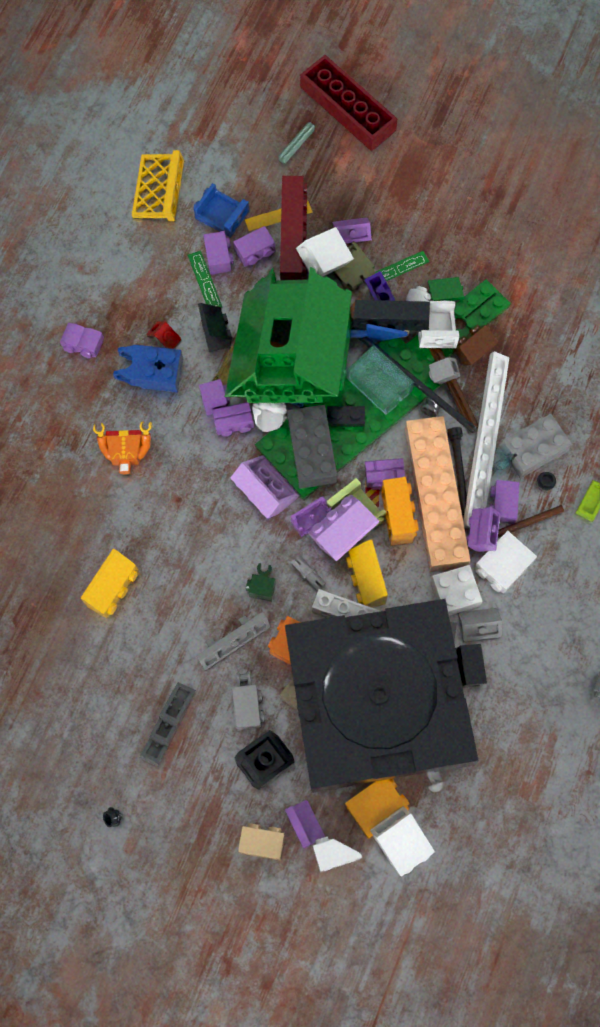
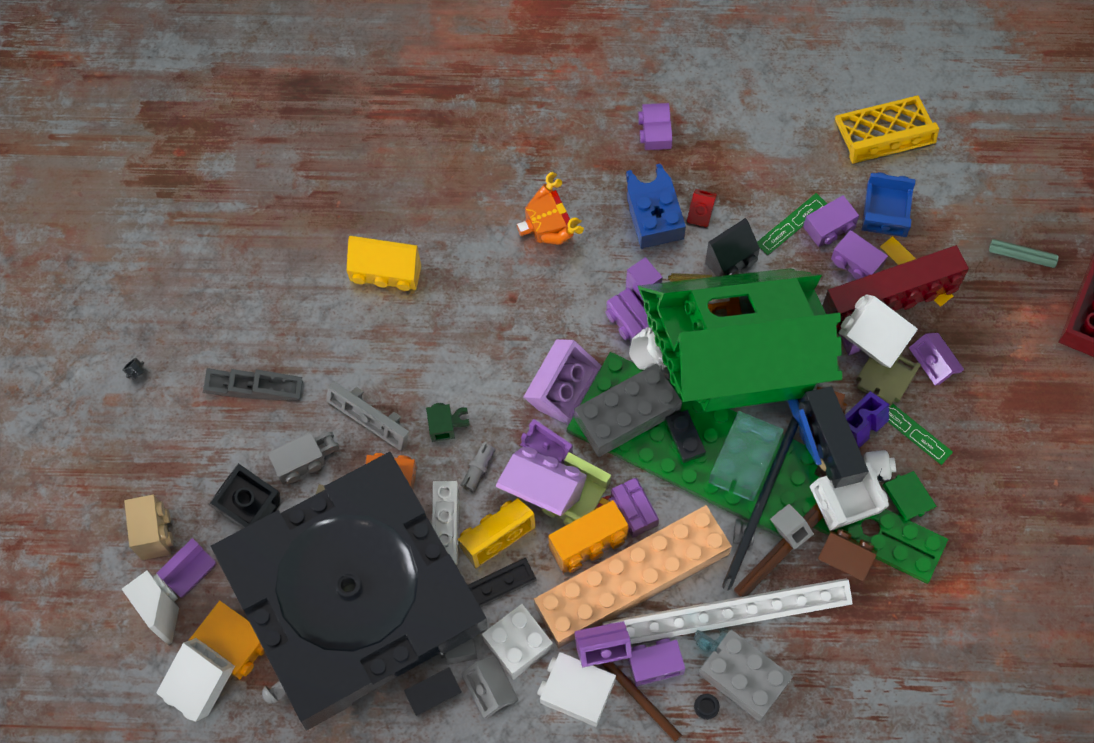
camera: 70 degrees right, 5 degrees down
black piece [447,427,467,516] -> none
none -> black tile [468,557,537,608]

